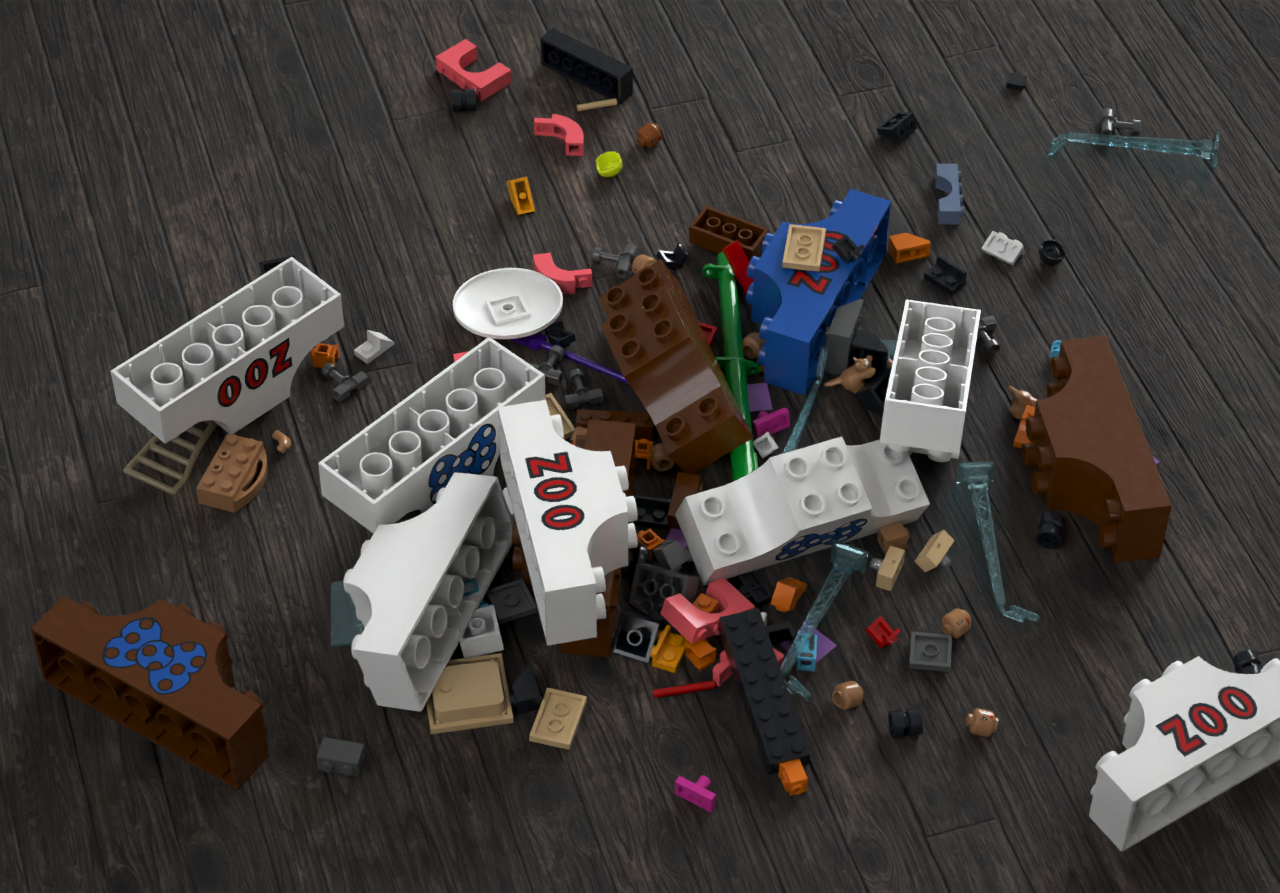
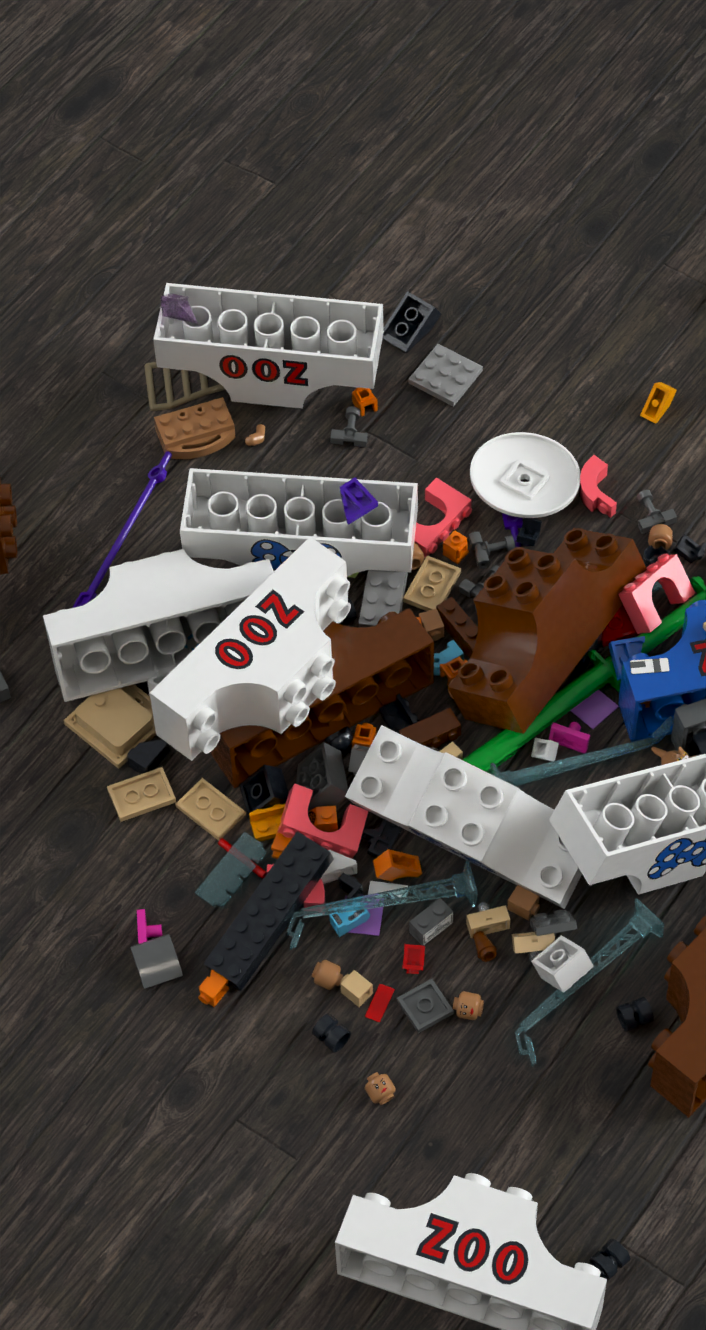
camera: 55 degrees right, 10 degrees up
white slope [354,330,394,364] -> none
none -> dark purple bar [72,451,172,608]
none -> dark grey slope [130,934,183,989]
none -> clear purple slope [160,293,197,323]
none -> tan tile [175,778,246,841]
none -> clear light blue windscreen [195,832,267,907]
none -> dark purple wing [340,477,378,525]
none -> tan brick [340,970,373,1007]
none -> red sticker [365,984,395,1022]
none -> white sticker [368,881,408,900]
none -> light grey plate [408,344,483,407]
none -> dark grey brick [409,898,453,946]
none -> reddish brown cone [473,931,497,962]
none -> dark grey plate [529,910,577,936]
none -> white brick [531,935,594,993]
none -> blue wing [608,636,645,681]
none -> coral arch [618,553,695,634]
none -> white sticker [630,658,669,674]

